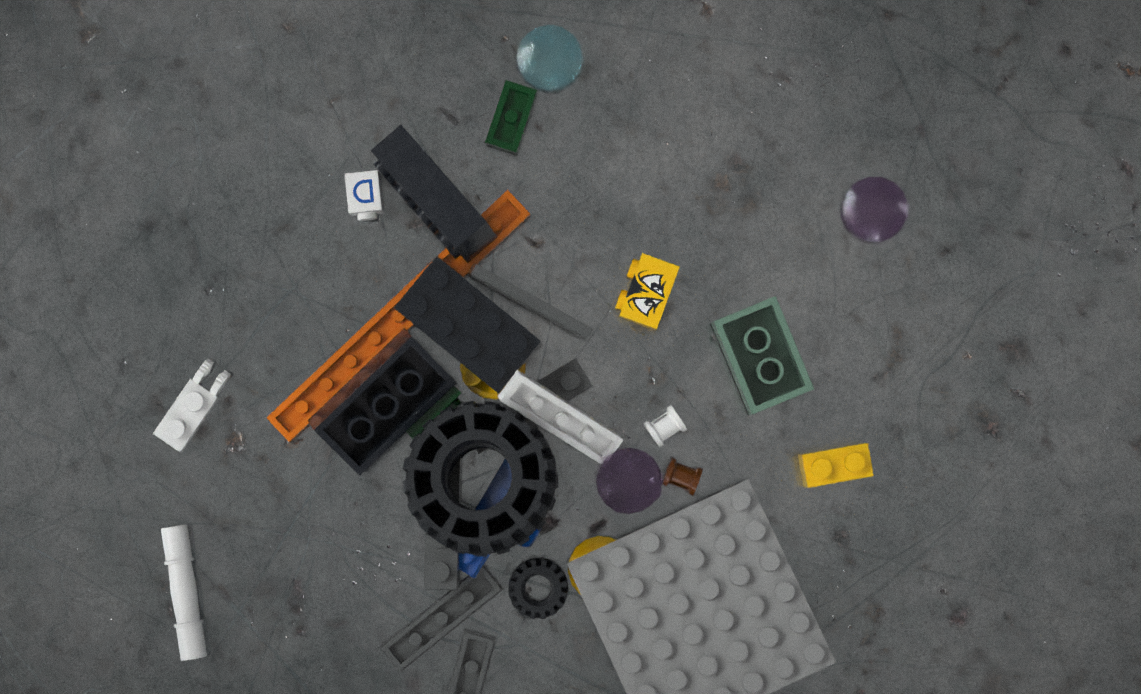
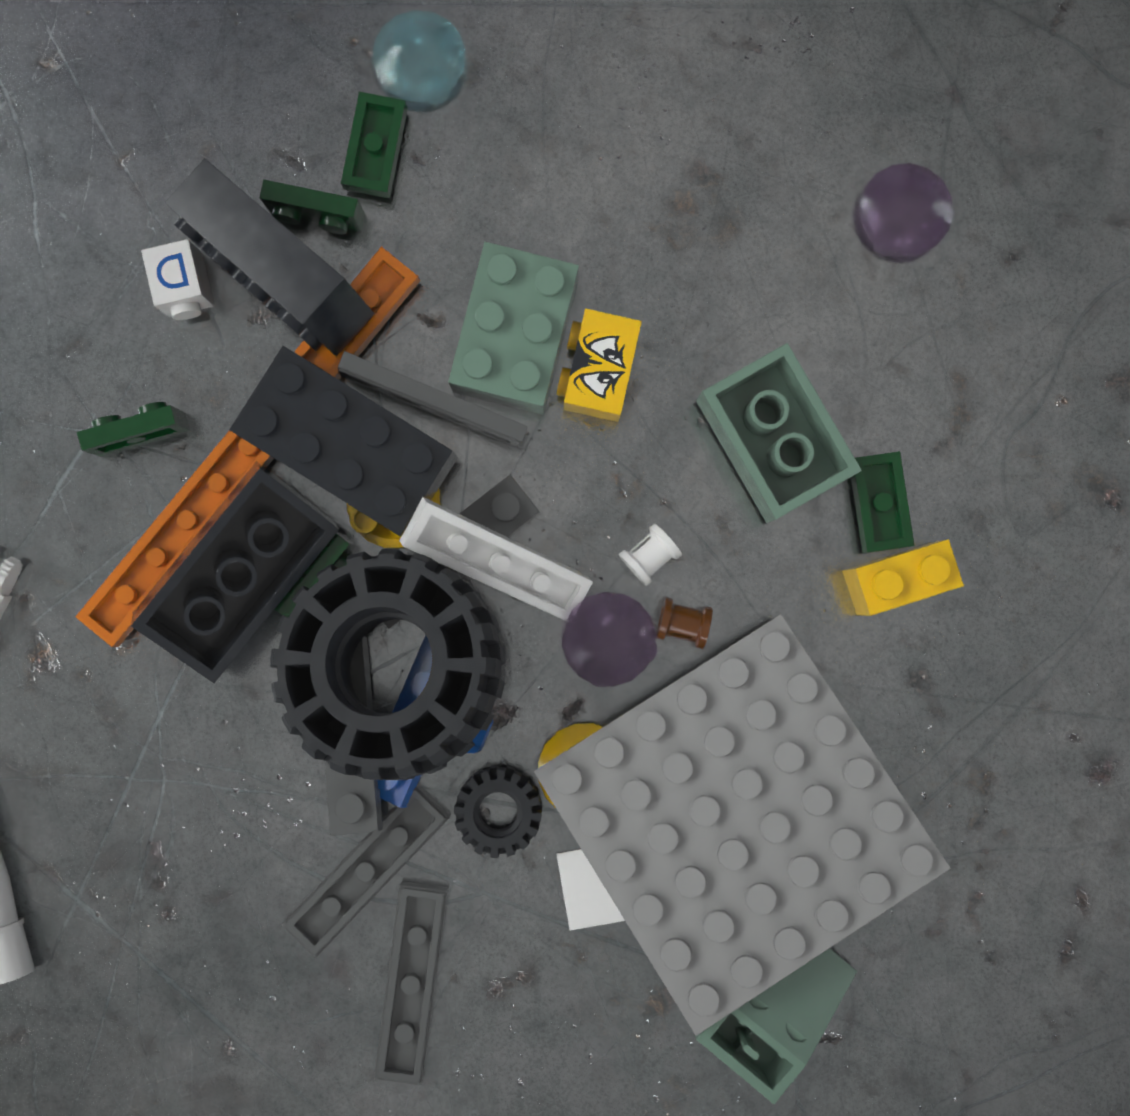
camera: 10 degrees left, 0 degrees up
none -> dark green plate [76,402,190,457]
none -> dark green plate [259,179,365,234]
none -> sand green brick [448,241,579,415]
none -> white sticker [556,849,625,931]
none -> dark green plate [851,451,915,553]

